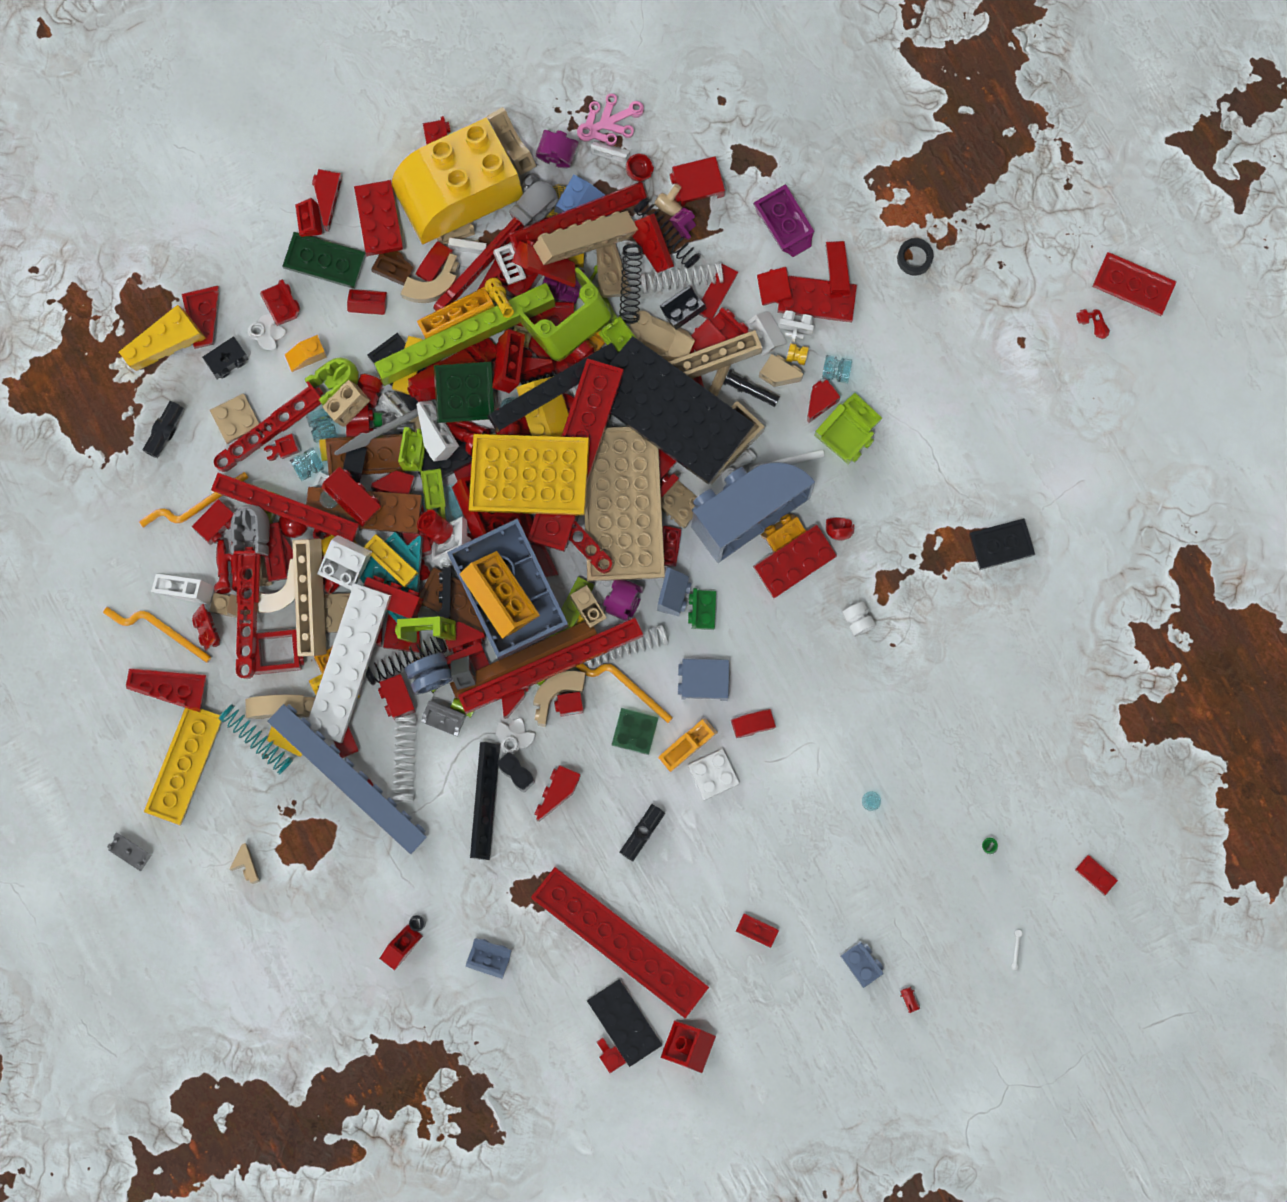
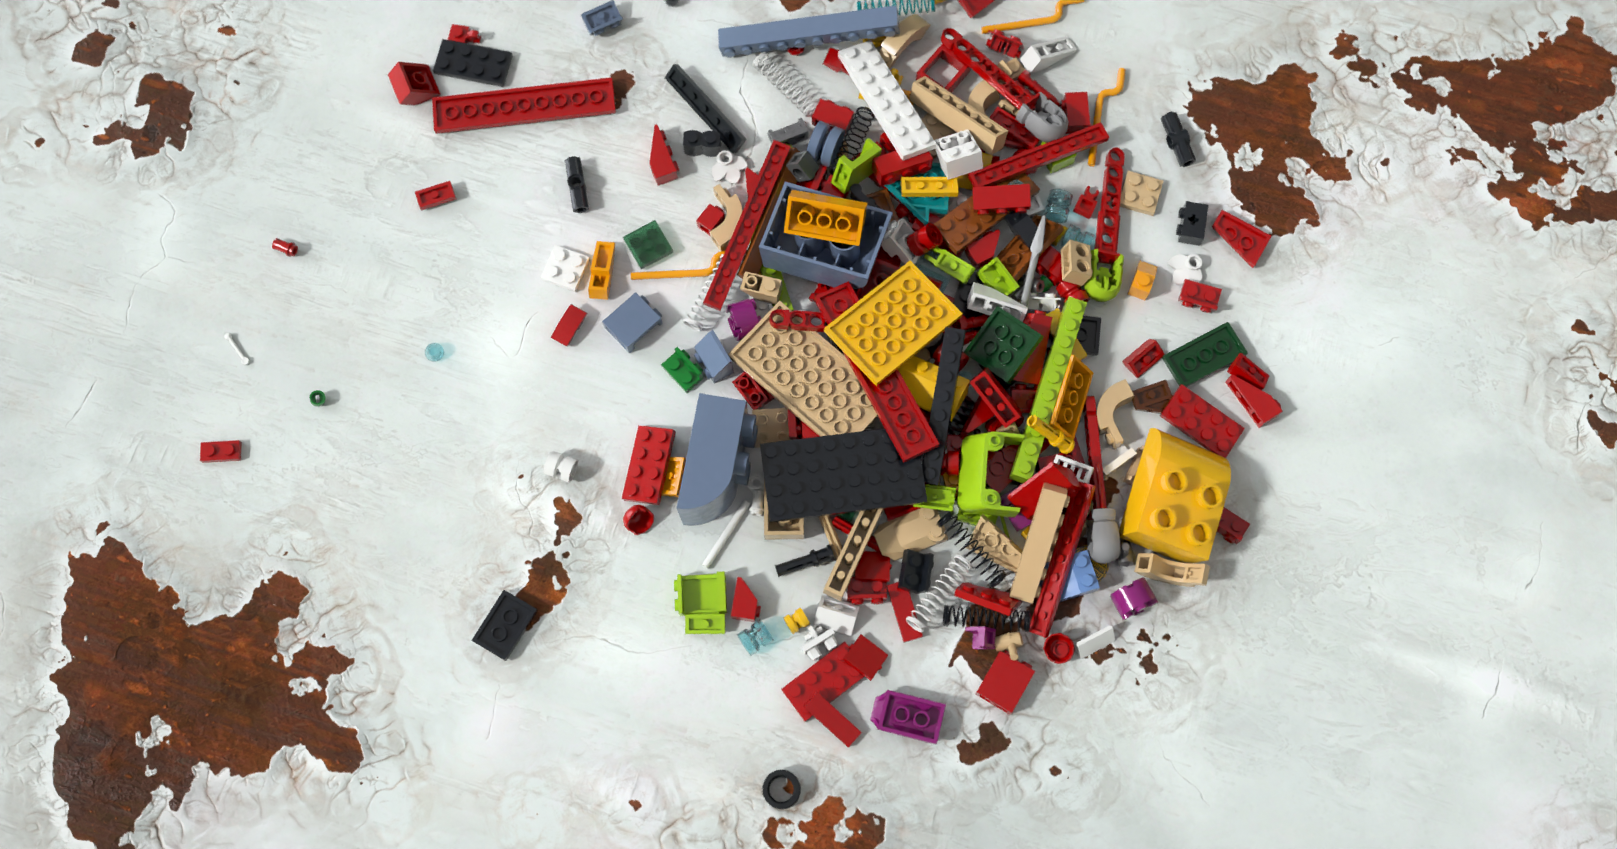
camera: 140 degrees right, 5 degrees down
yellow wedge [119,305,206,371] -> none
red slope [416,241,453,282] -> none
bright pink plant [577,93,644,146] -> none
tan slope [759,354,803,387] -> none
sand blue bracket [840,942,884,988] -> none

